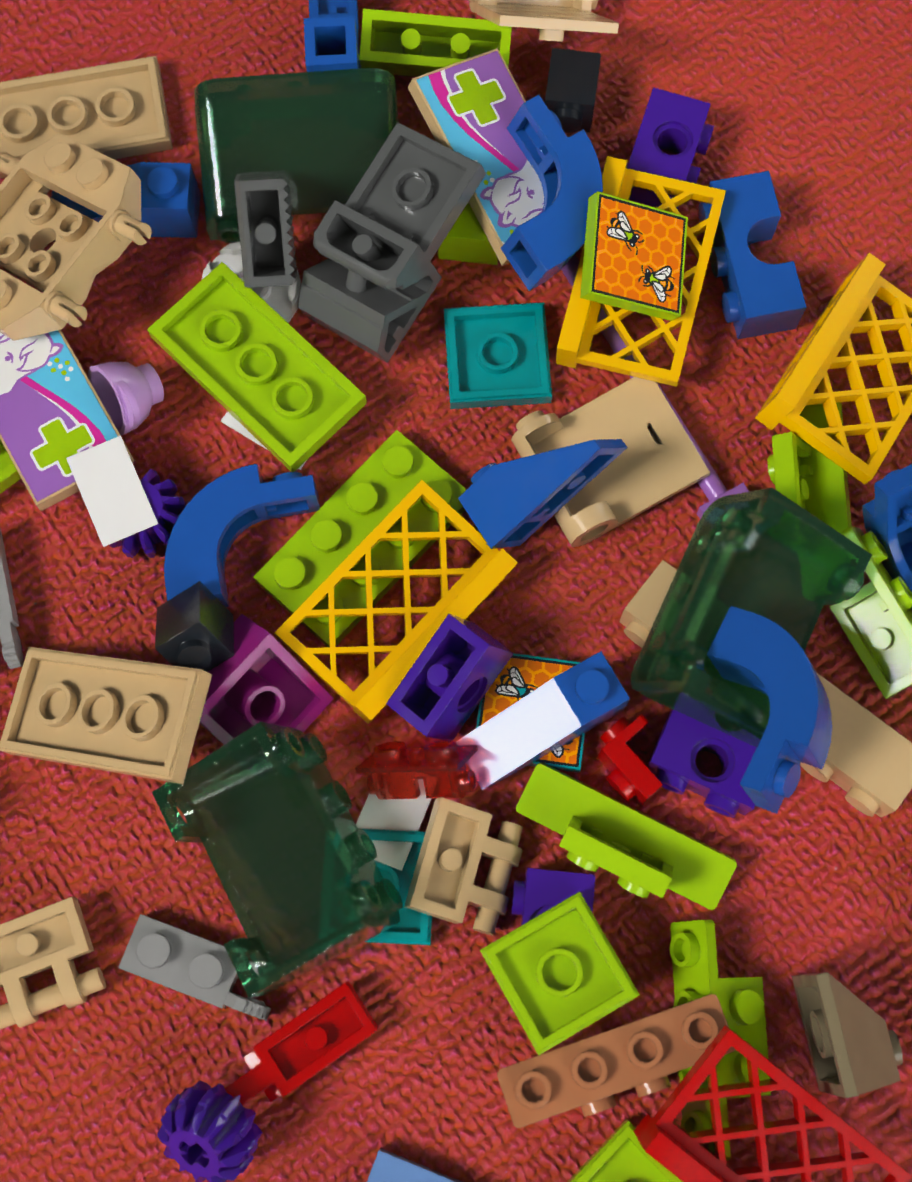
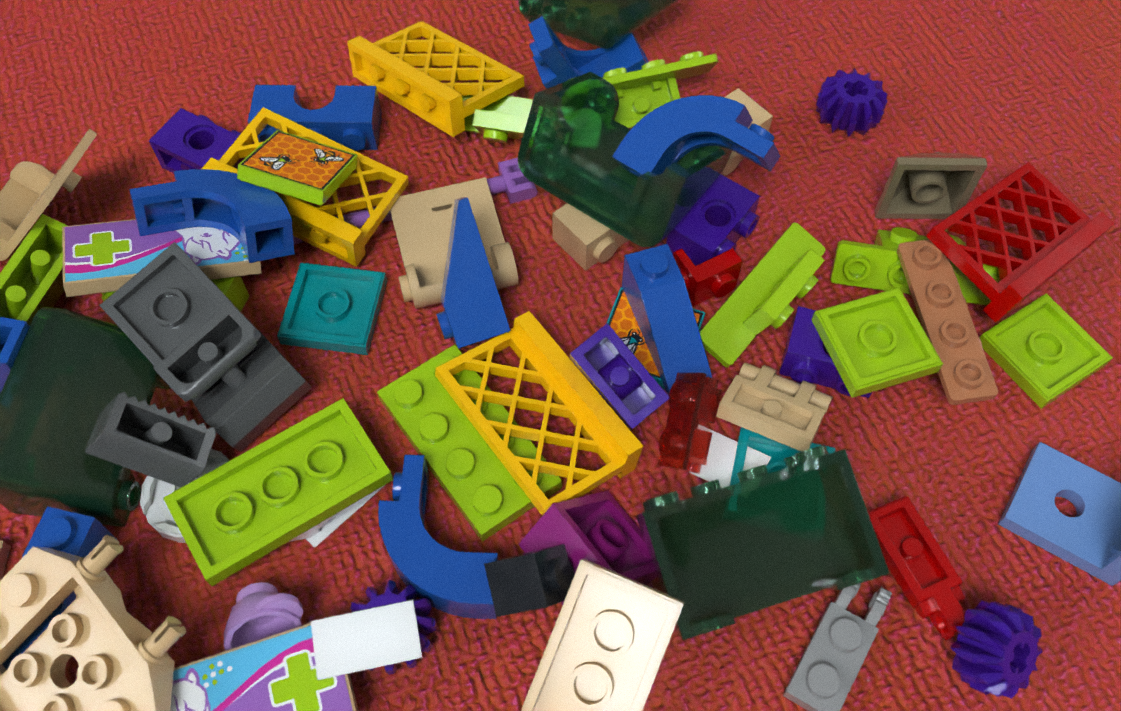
camera: 80 degrees left, 15 degrees down
black brick [545,48,601,133] -> none

